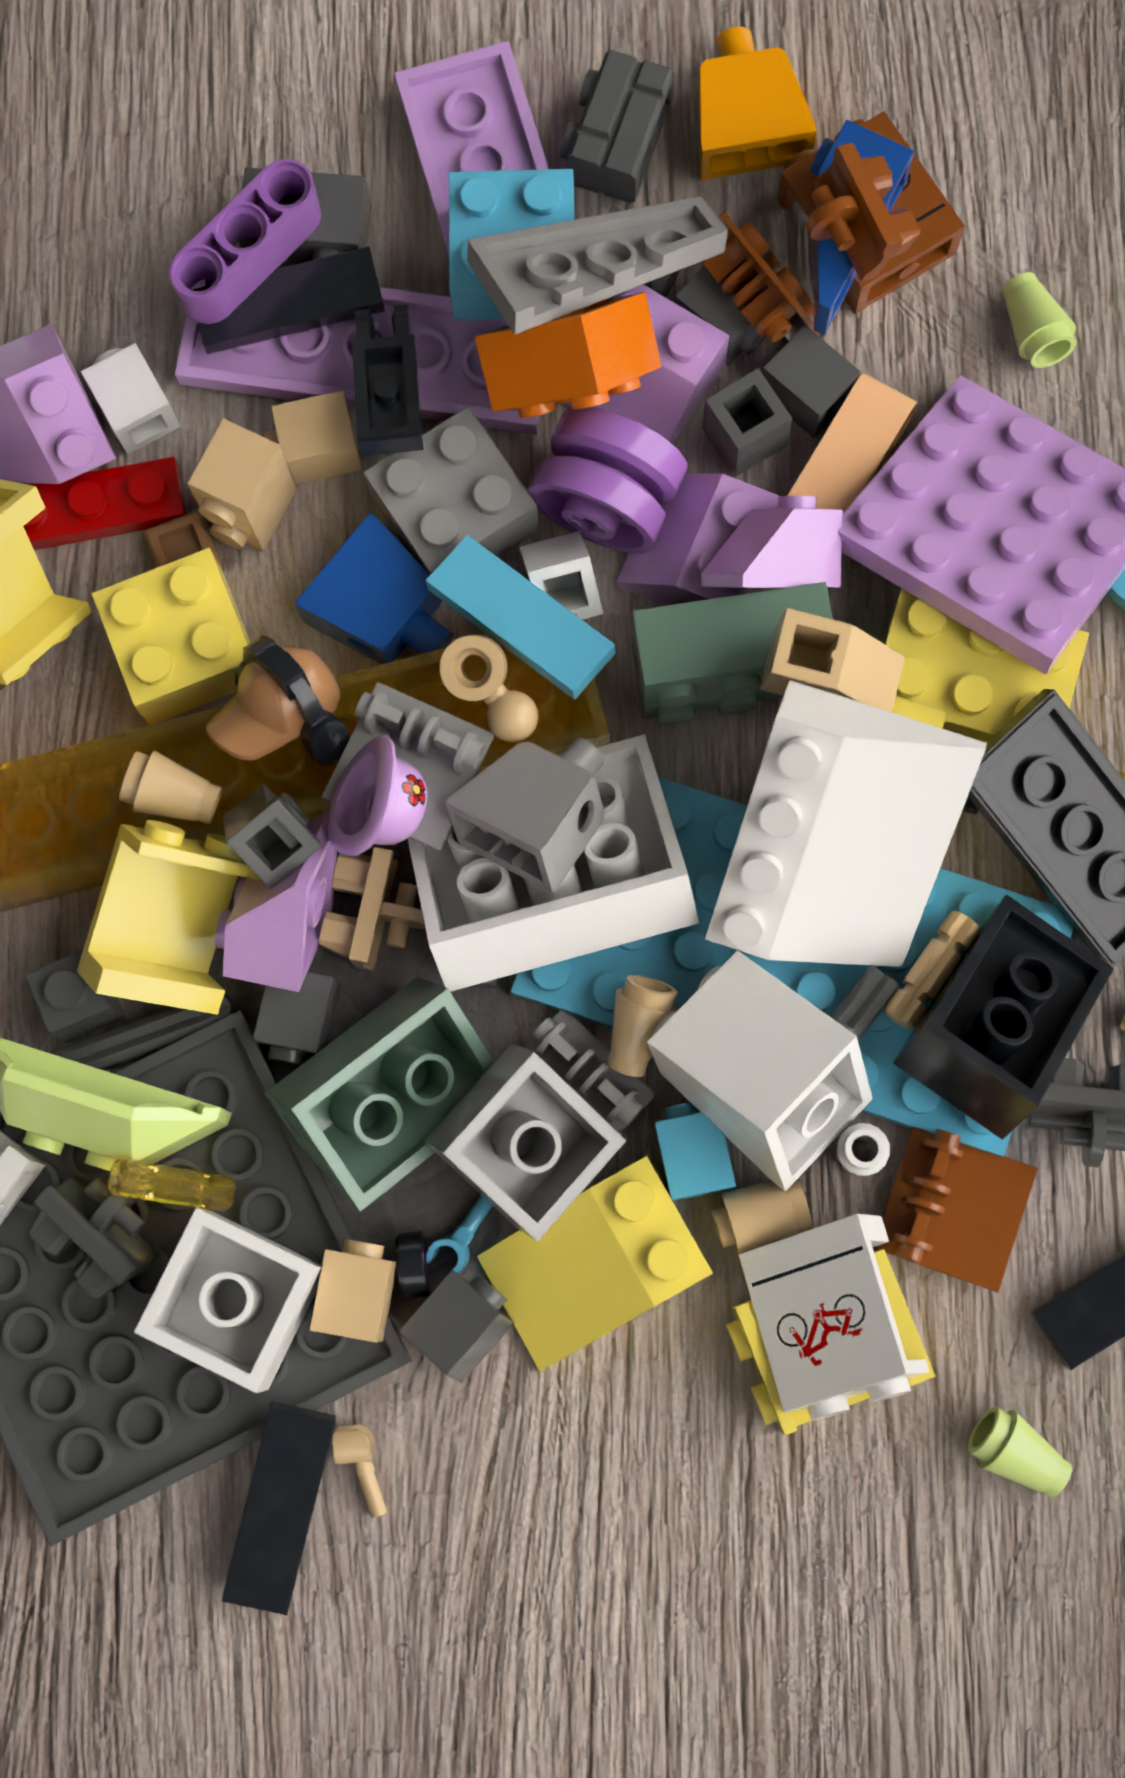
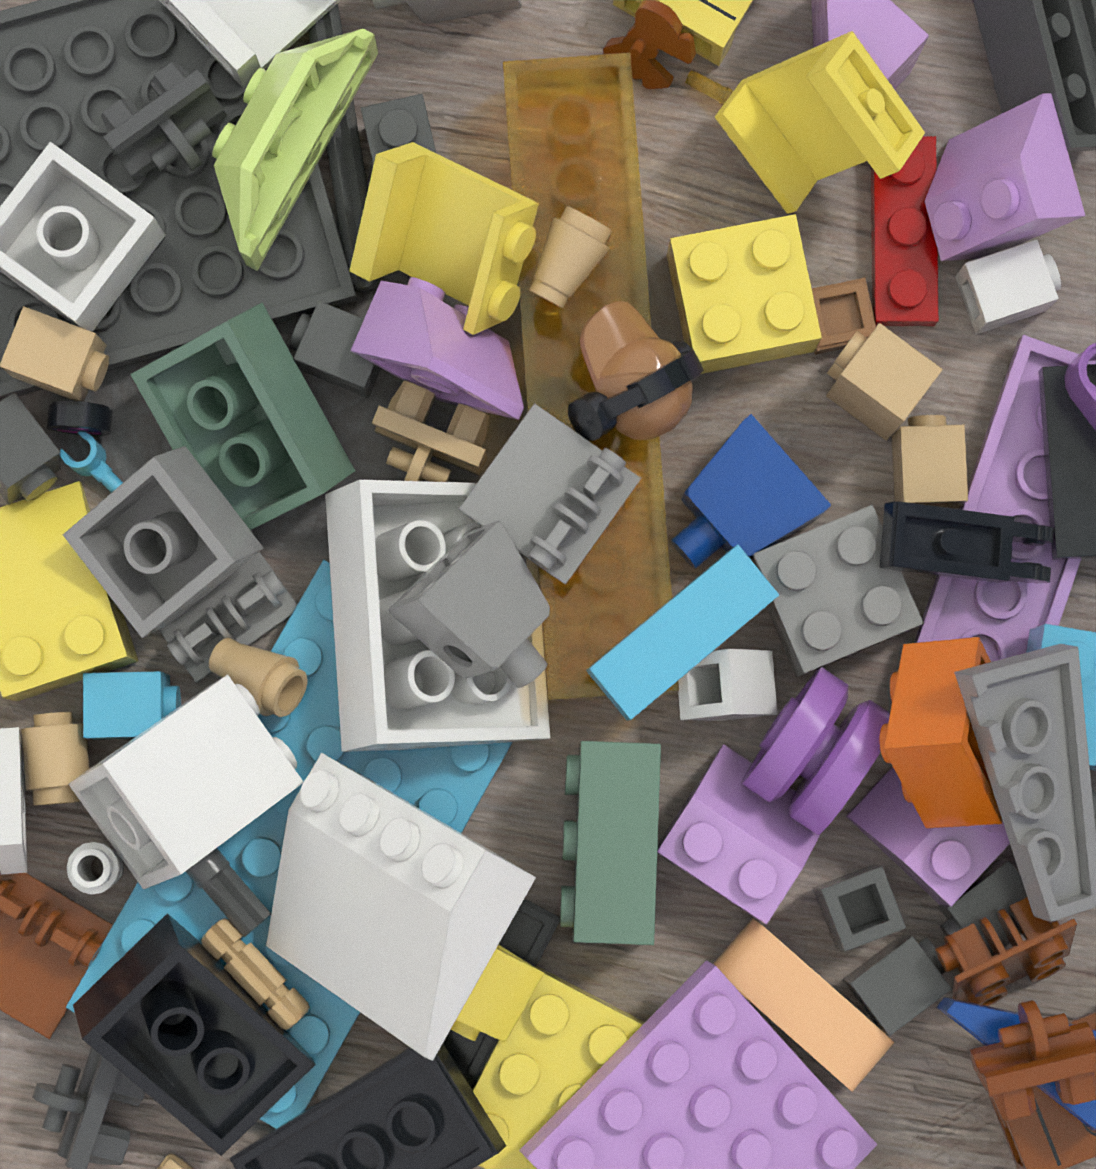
camera: 90 degrees right, 5 degrees up
clear yellow axle [108,1159,236,1212] -> none
dark grey brick [223,783,322,889] -> none
lavender hat [326,734,428,856] -> none
tan plate [440,635,538,742] -> none
lavender slope [701,496,843,588] -> none
tan slope [760,608,905,712] -> none

